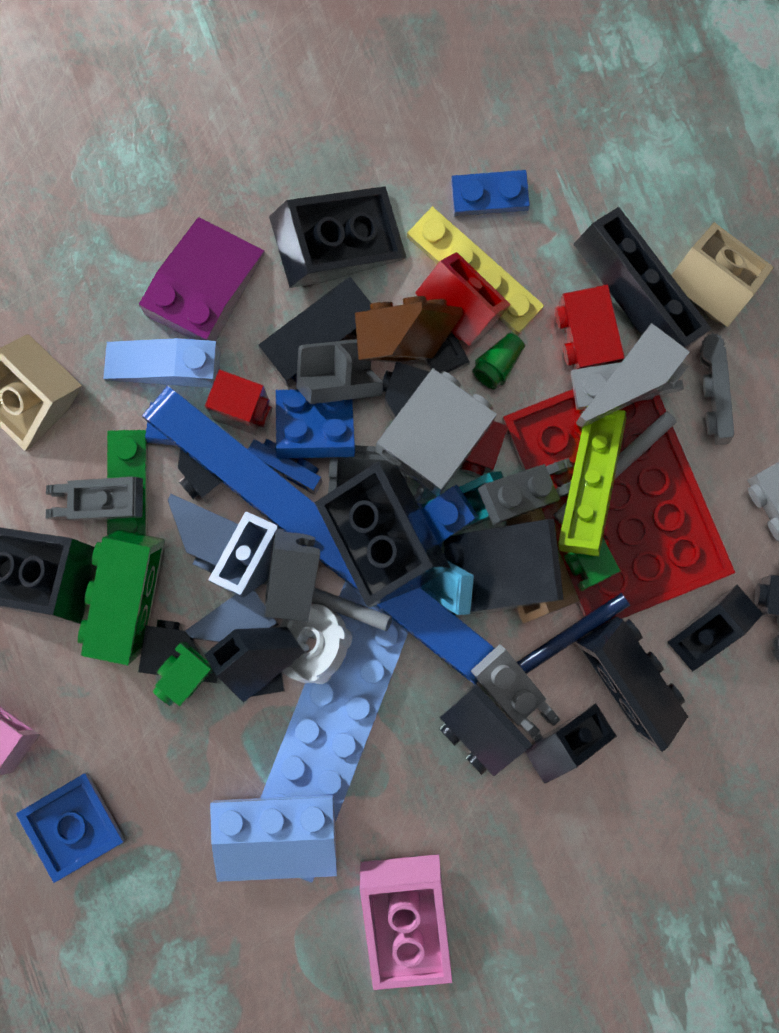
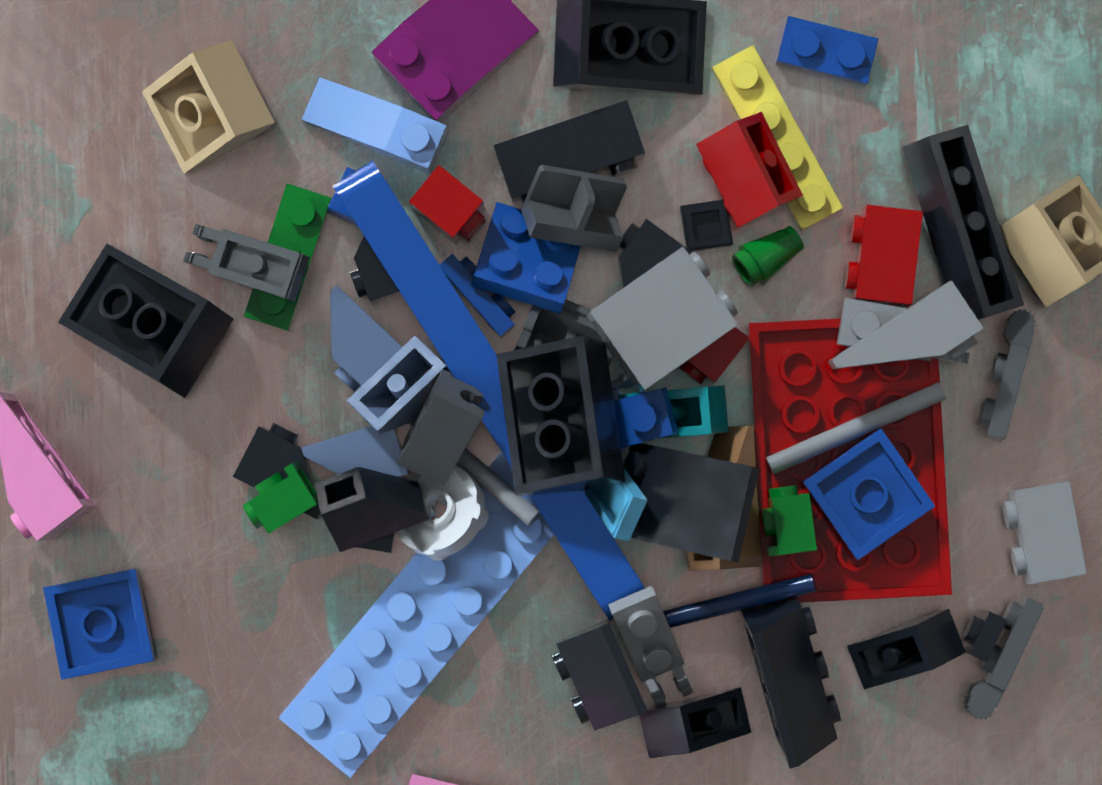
camera: 20 degrees right, 5 degrees up
green brick [78,530,165,666] -> none
light blue slope [210,795,337,882] -> none
reddish brown slope [355,296,463,363] -> none
dark grey hinge [478,458,572,525] -> none
lime plate [558,406,626,556] -> none
none -> blue plate [802,428,935,560]

